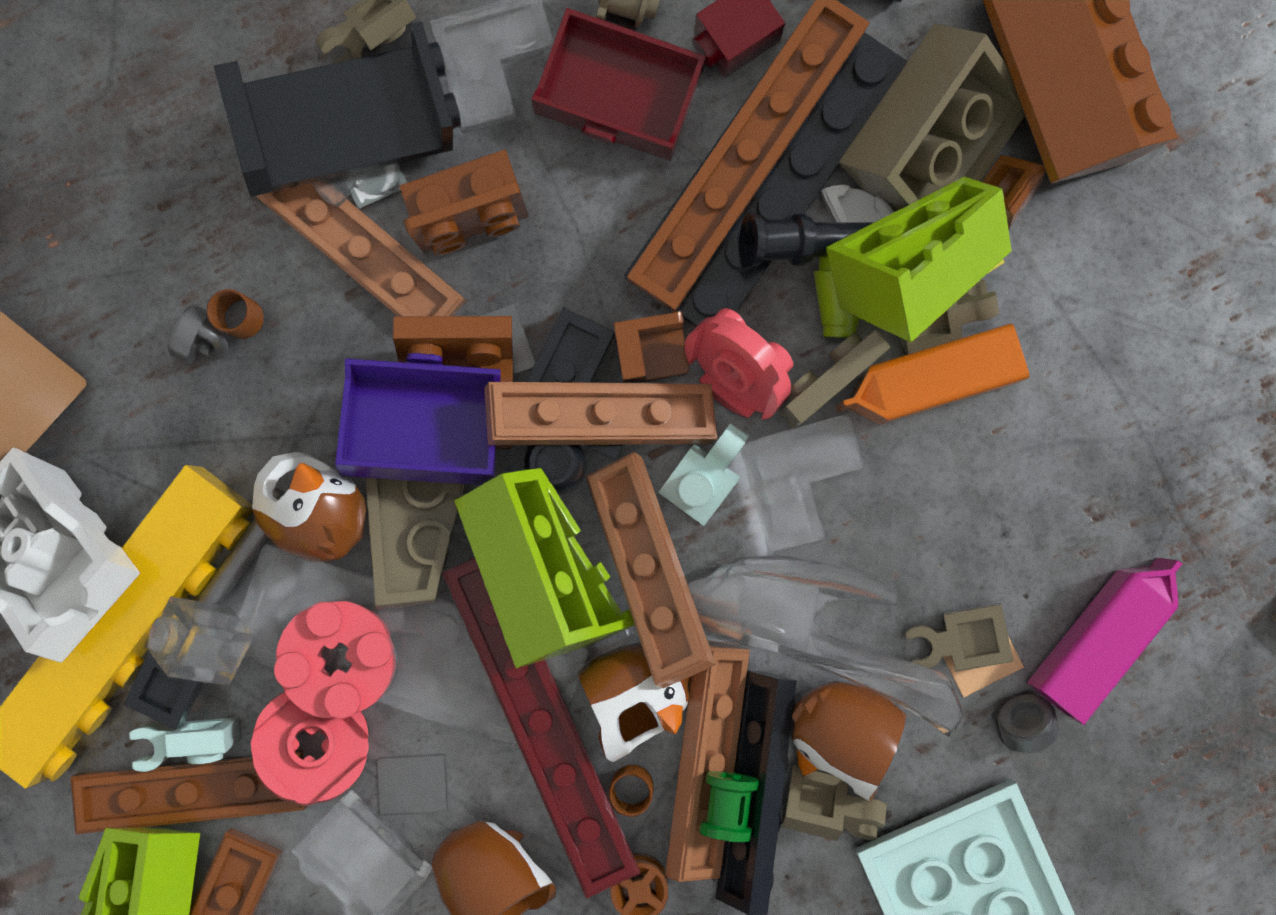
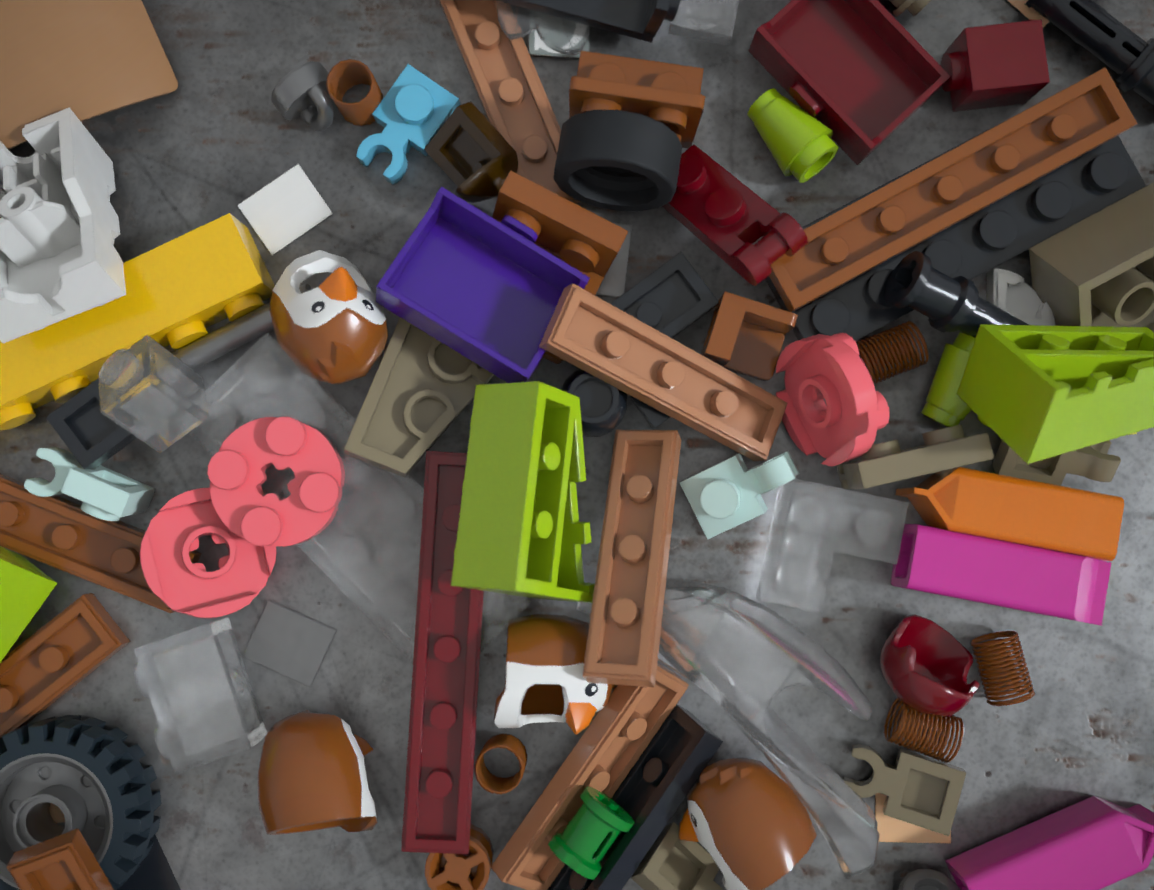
camera: 25 degrees right, 0 degrees up
none -> white sticker [237,164,333,255]
none -> medium azure plate [356,64,461,185]
none -> dark brown plate [424,101,518,203]
none -> black tyre [553,110,682,211]
none -> dark red plate [662,144,808,286]
none -> lime cone [747,88,839,183]
none -> dark orange piece [856,321,929,384]
none -> dark red hair [880,614,980,717]
none -> dark orange piece [884,698,964,763]
none -> dark pink piece [891,524,1112,626]
none -> dark orange piece [970,631,1035,706]

